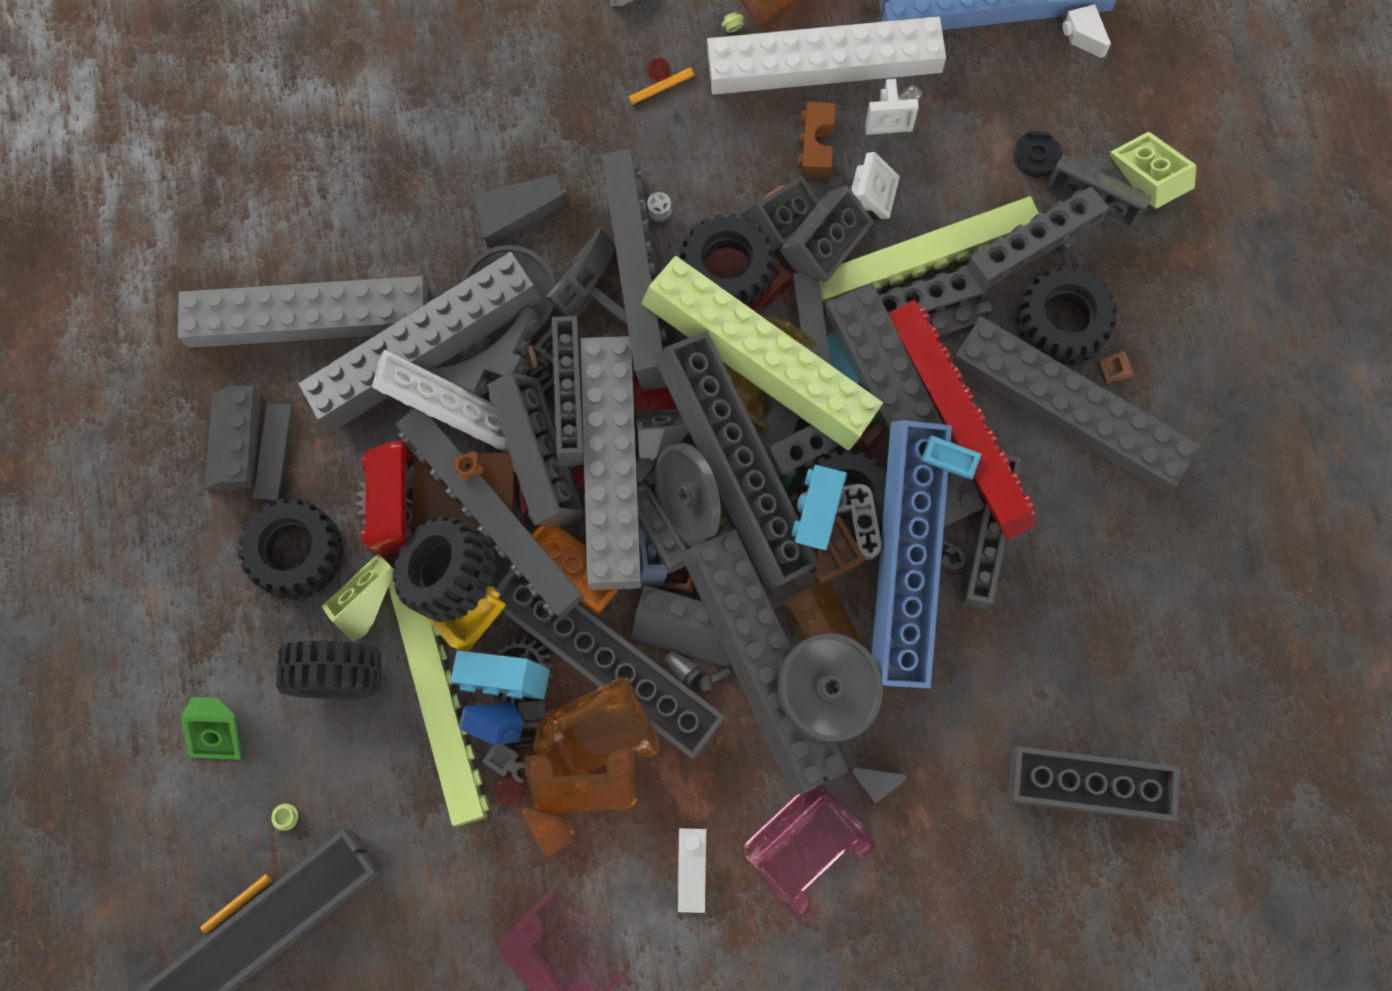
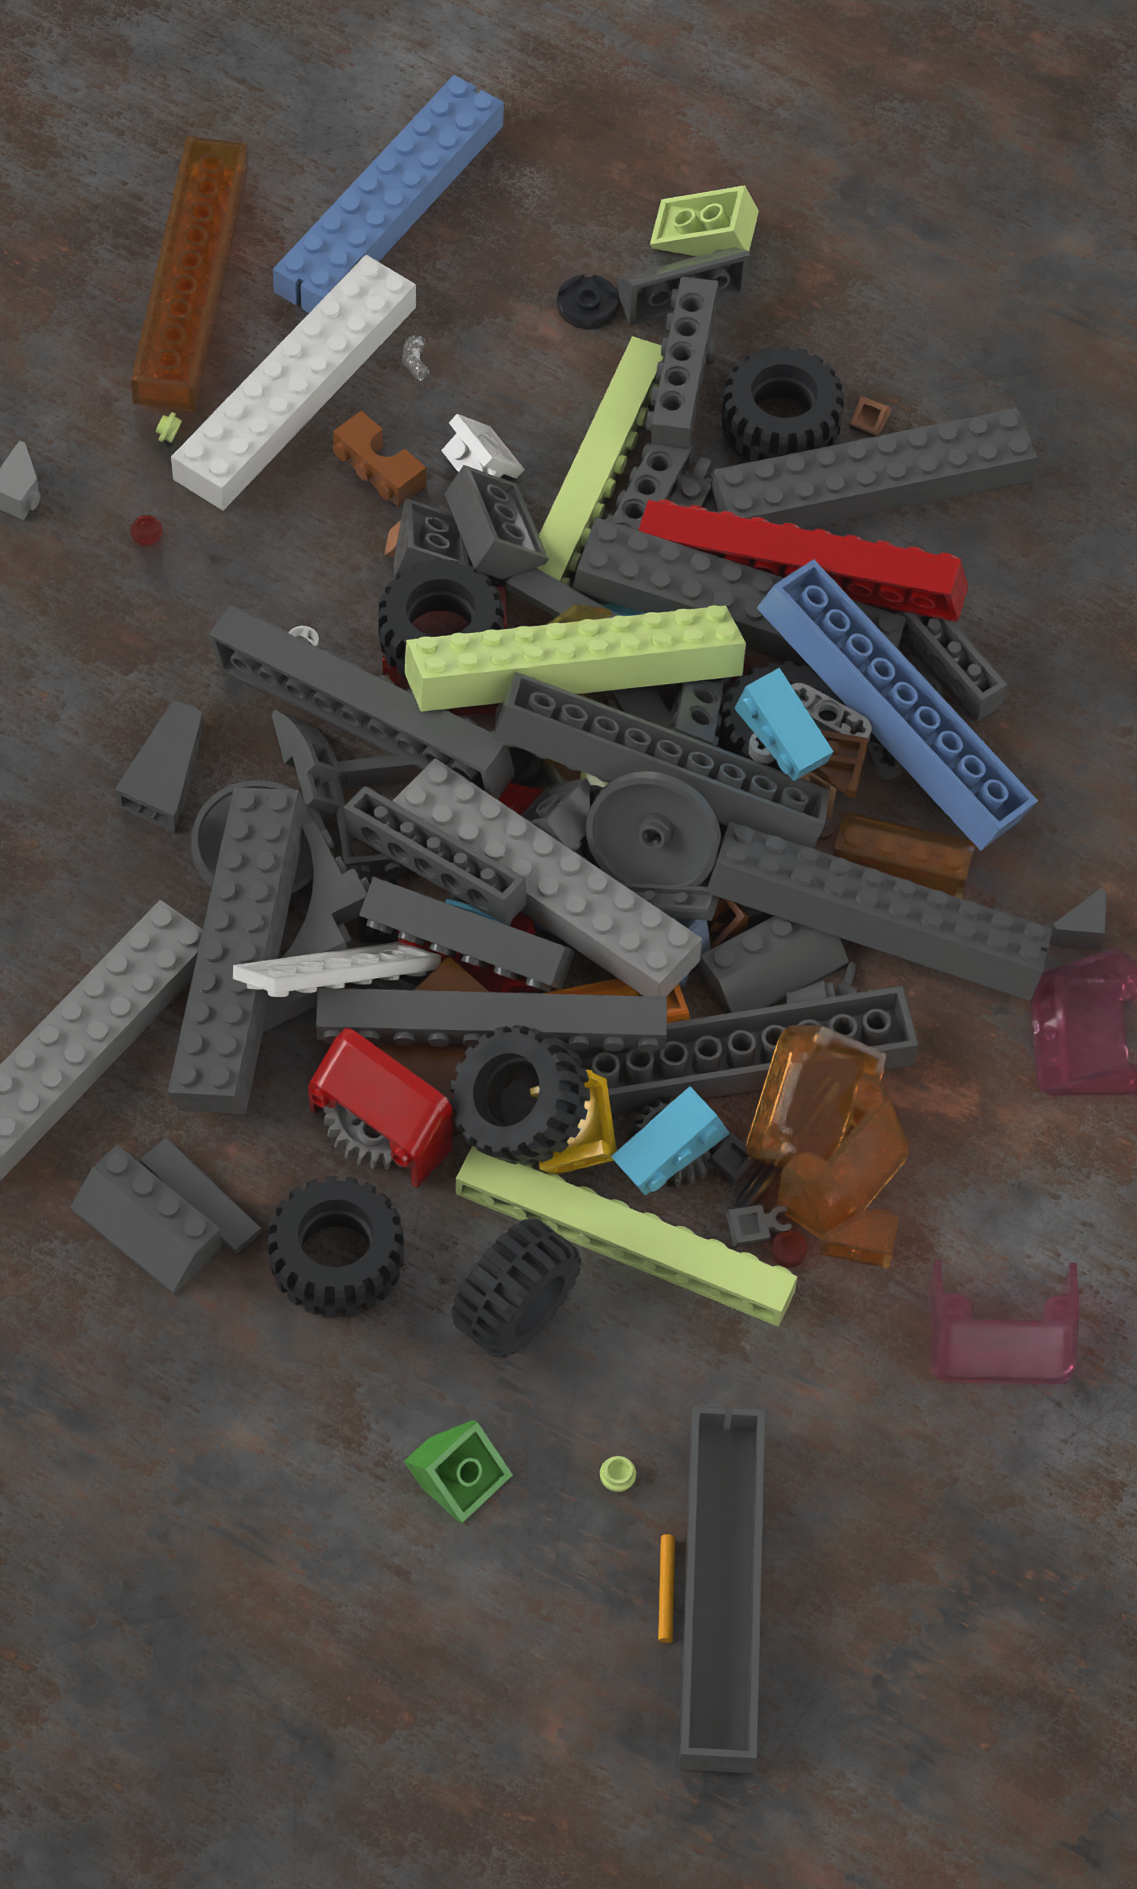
camera: 55 degrees left, 15 degrees down
yellowish green slope [321,553,395,642] -> none
dark orange plate [453,451,483,481] -> none
blue slope [459,702,524,745] -> none
light orange bar [628,67,694,105] -> none
white slope [678,828,707,913] -> none
dark grey dish [778,633,883,742] -> none
white bracket [865,79,919,135] -> none
medium azure tile [921,435,981,480] -> none
white slope [1063,4,1111,58] -> none

